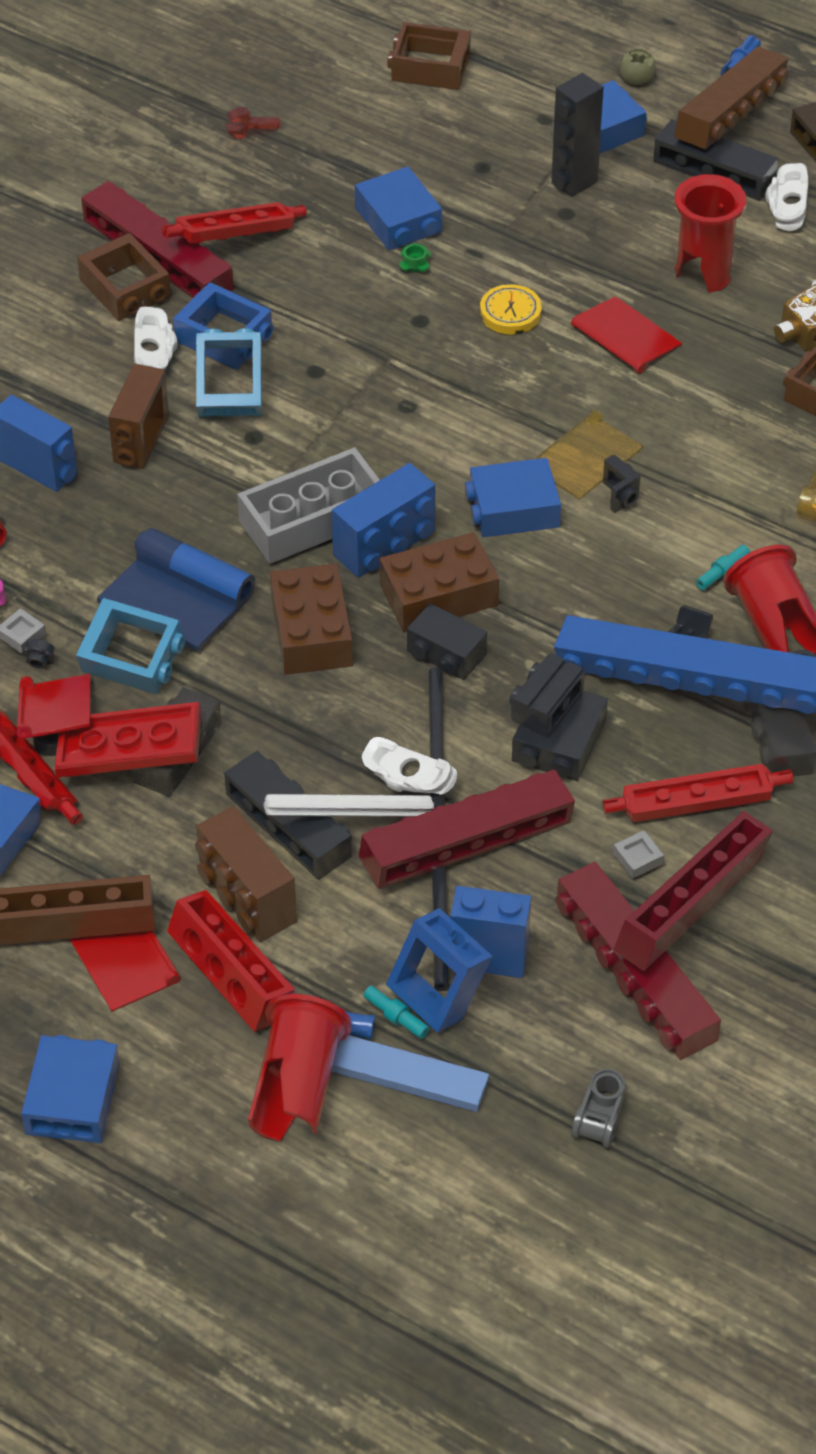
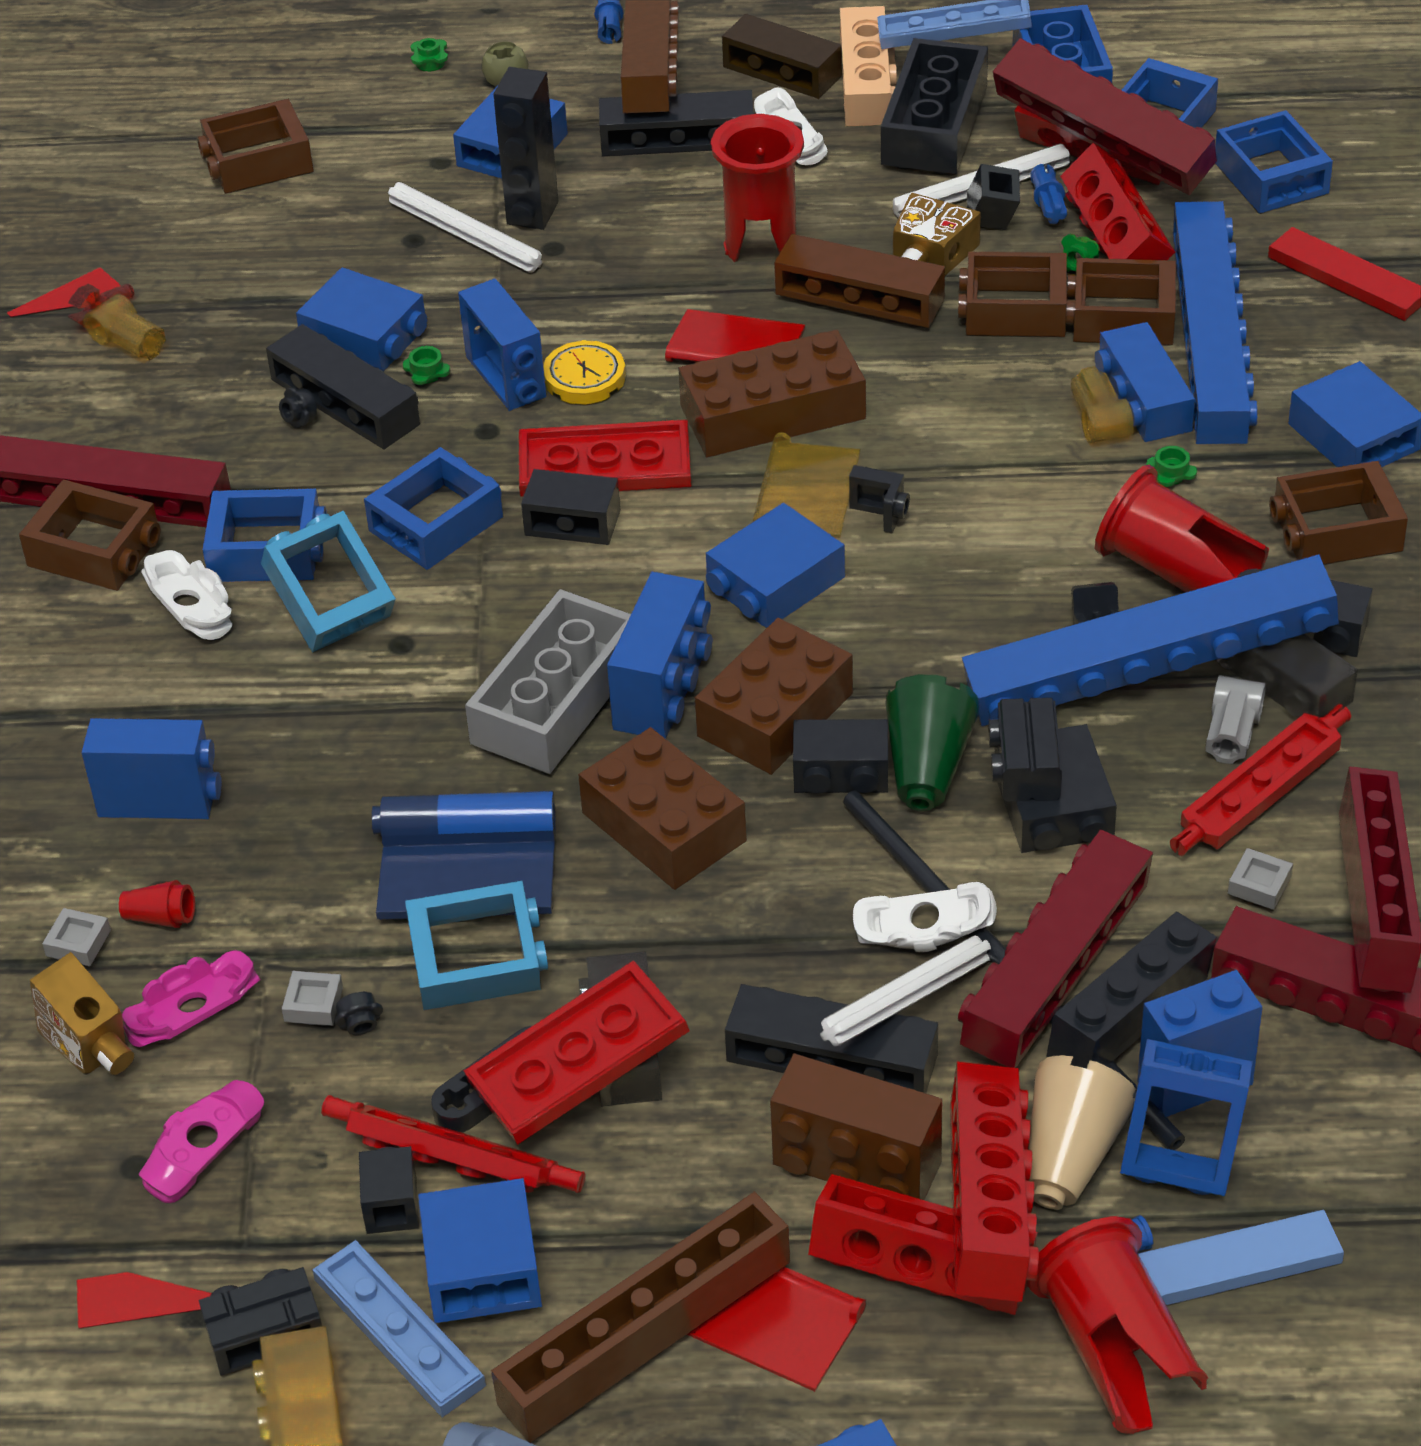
camera: 30 degrees left, 5 degrees down
red piece [17,673,91,739] -> none
reddish brown window [108,363,169,469] -> none
red plate [162,202,307,244] -> none
teal bar [363,985,430,1039] -> none
teal bar [695,544,750,591] -> none
none -> red sticker [7,267,123,317]
none -> clear yellow piece [83,294,166,361]
none -> black brick [266,324,420,450]
none -> black plate [279,387,317,428]
none -> blue window [364,447,503,570]
none -> white axle [388,182,542,273]
none -> green plate [410,38,448,72]
none -> blue window [458,278,546,411]
none -> red tile [519,420,691,497]
none -> black brick [521,469,621,545]
none -> reddish brown brick [678,329,866,458]
none -> reddish brown brick [774,234,945,328]
none -> dark green cone [885,674,979,811]
none -> red brick [950,1061,1039,1302]
none -> tan cone [1029,1055,1136,1210]
none -> black brick [1046,911,1217,1069]
none -> light grey piece [1206,675,1266,764]

